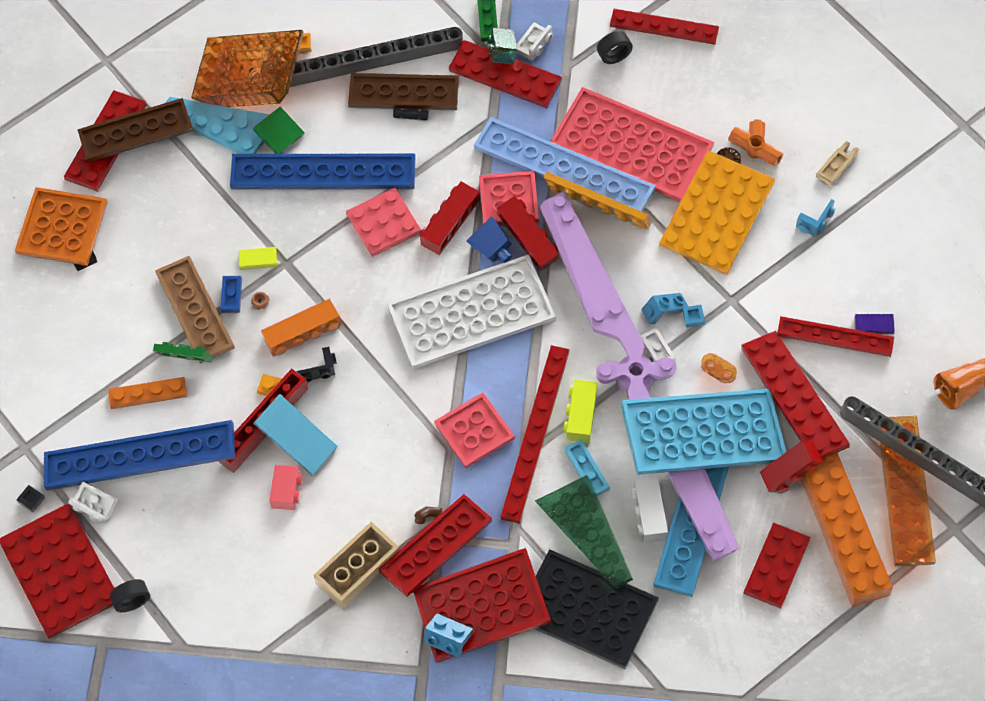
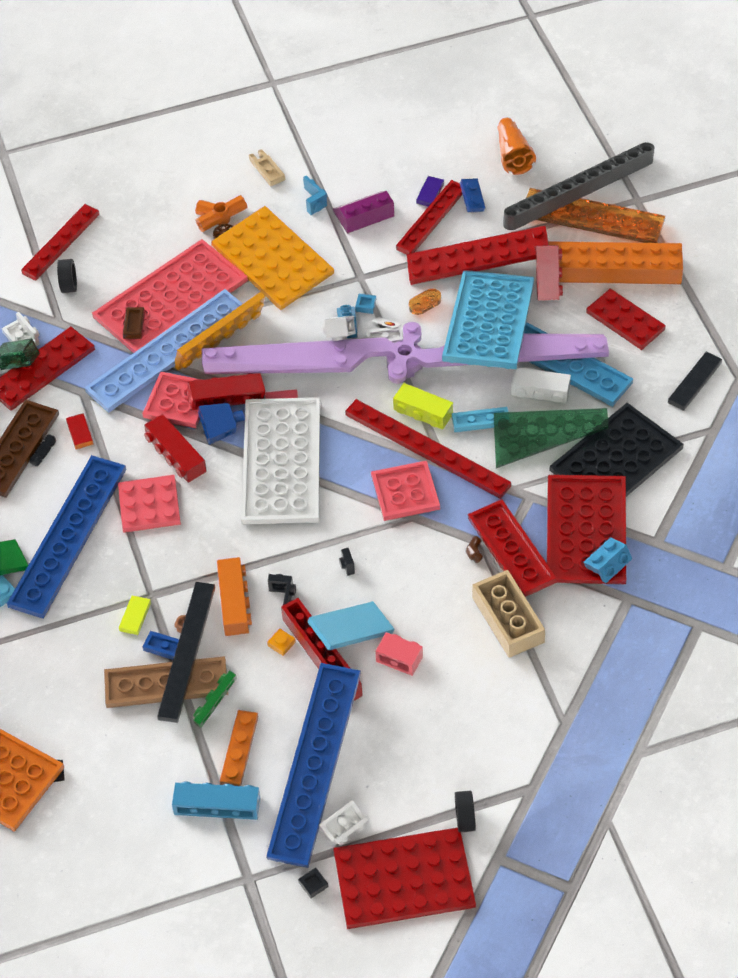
camera: 70 degrees left, 10 degrees down
none -> red tile [66,413,94,450]
none -> reddish brown tile [123,307,145,339]
none -> black tile [157,582,215,723]
none -> dark azure brick [172,781,260,820]
none -> coral sticker [265,389,298,399]
none -> white brick [322,316,356,341]
none -> magenta slope [333,191,394,234]
none -> black plate [339,547,355,576]
none -> white sticker [372,317,401,328]
none -> blue plate [460,178,486,213]
none -> black tile [668,351,722,411]

